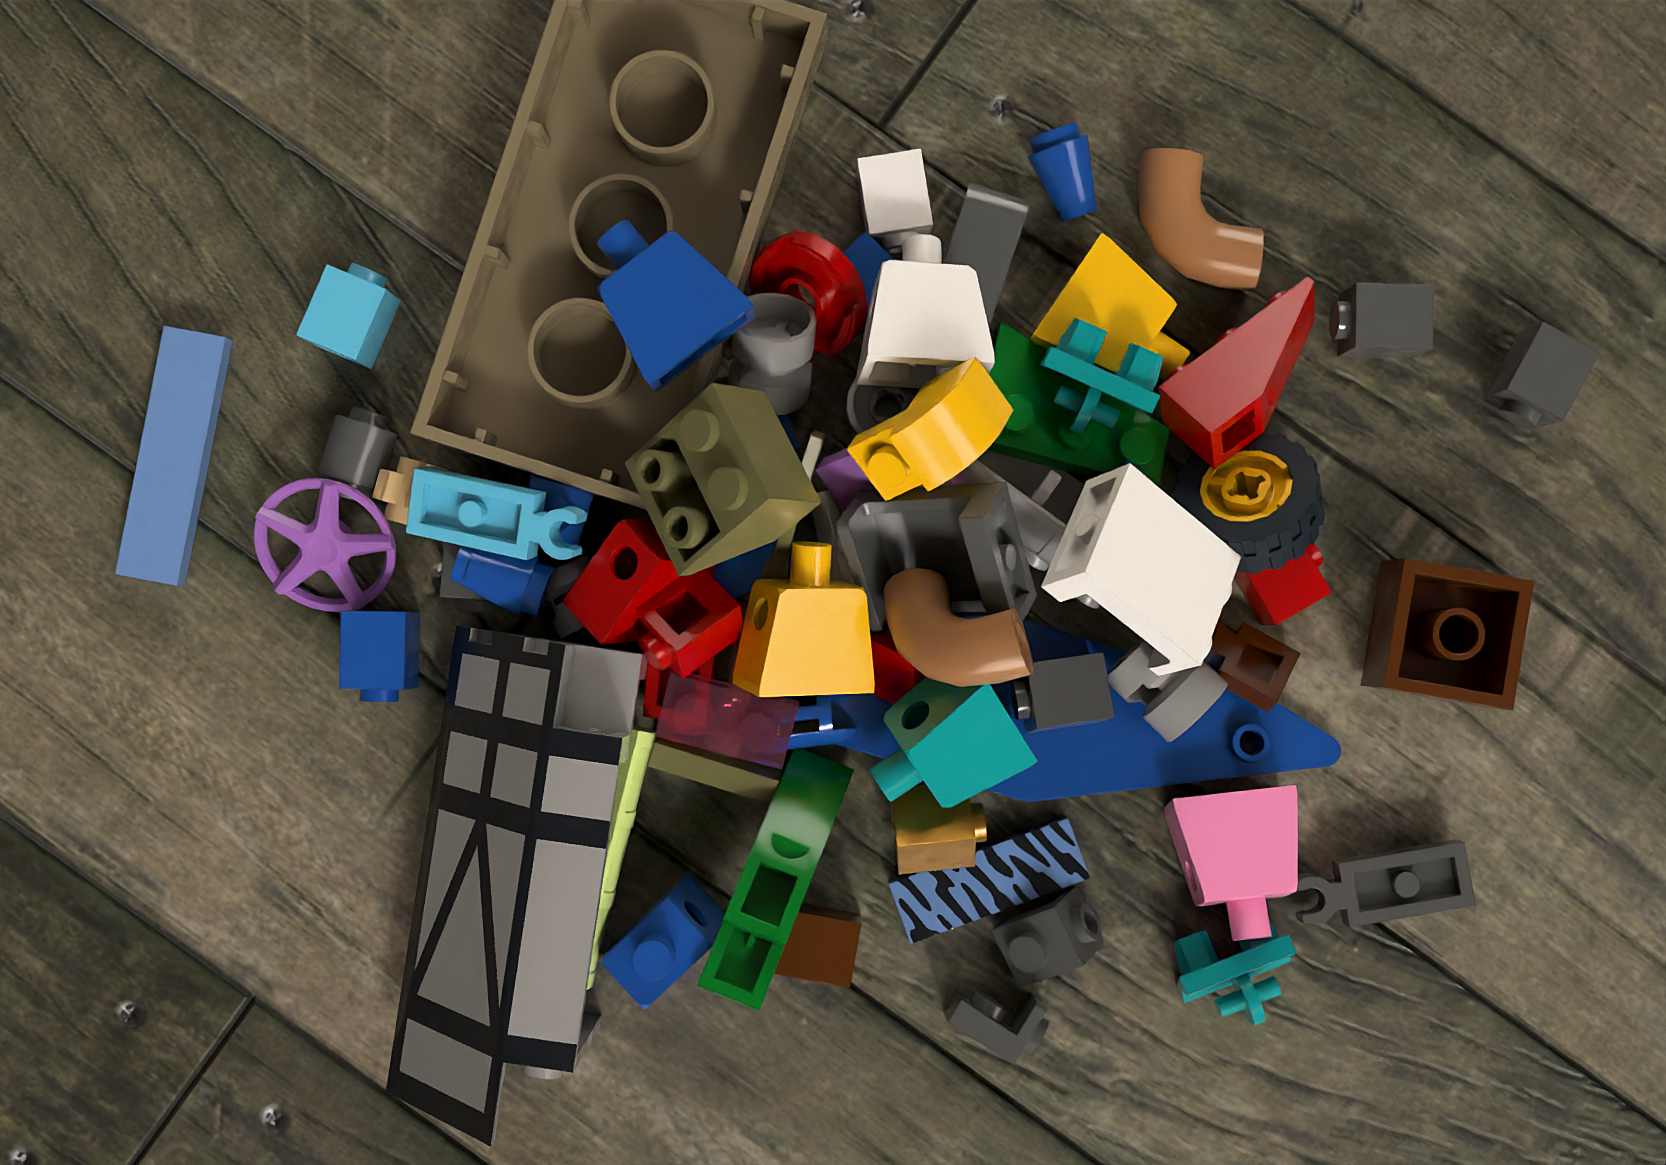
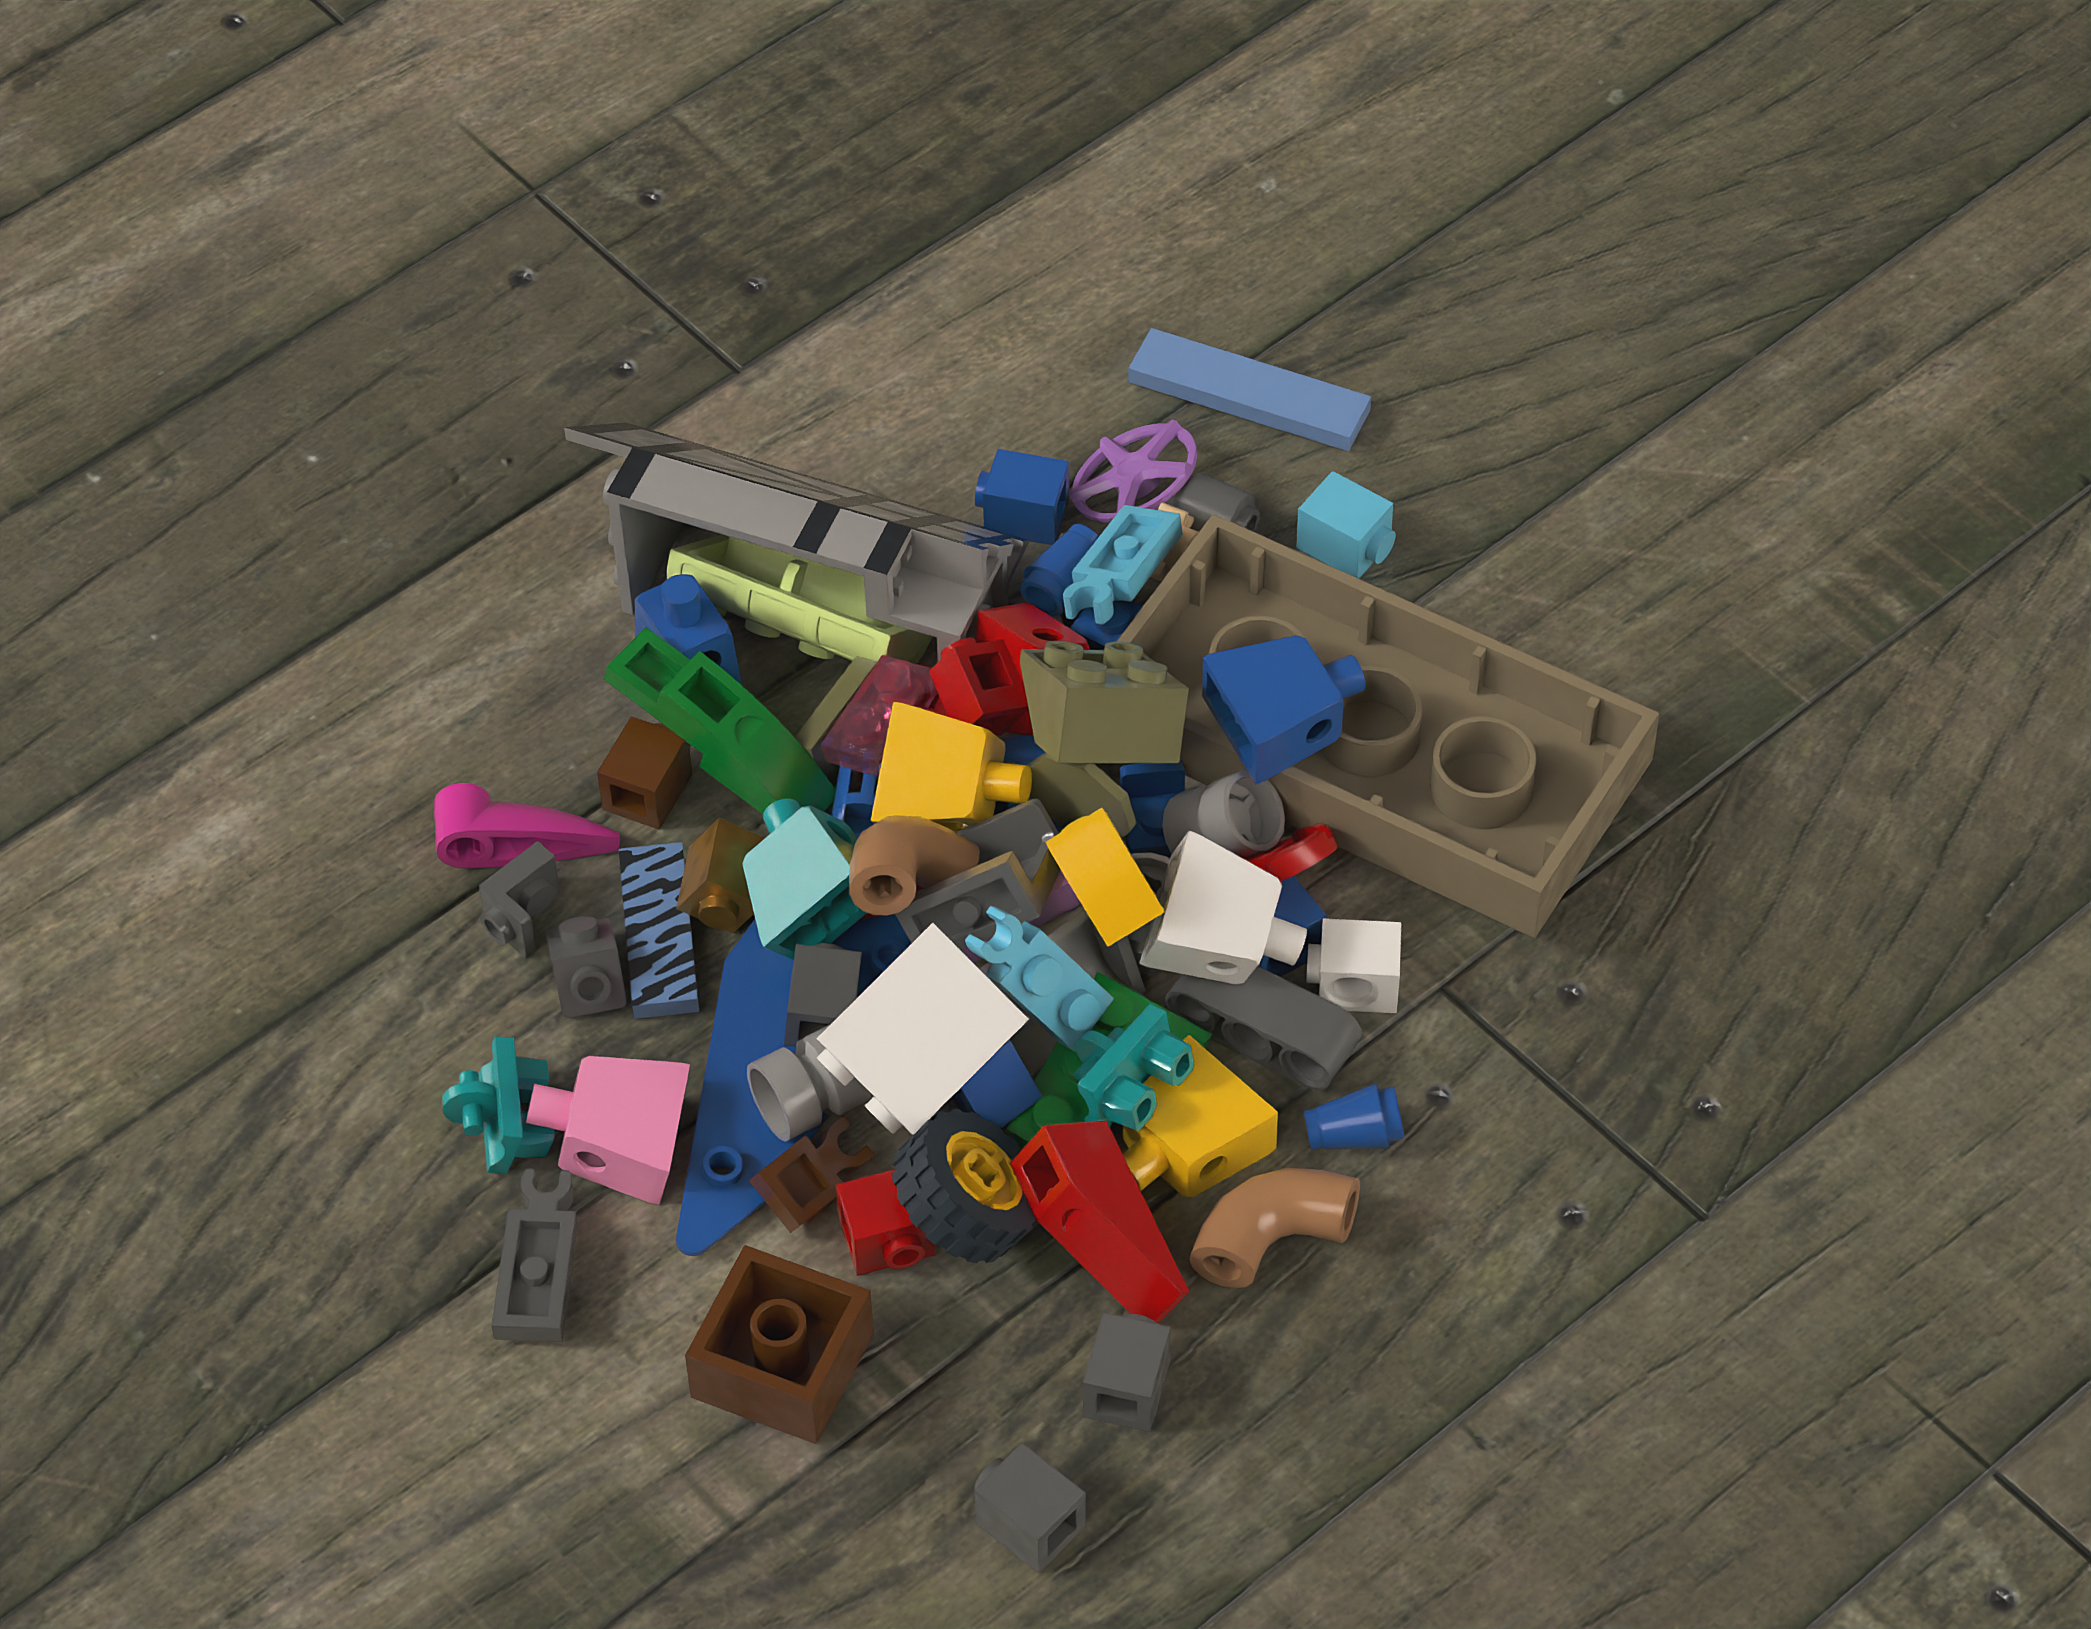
camera: 105 degrees right, 35 degrees down
none -> dark pink piece [434,783,620,869]
none -> medium azure plate [965,906,1114,1052]

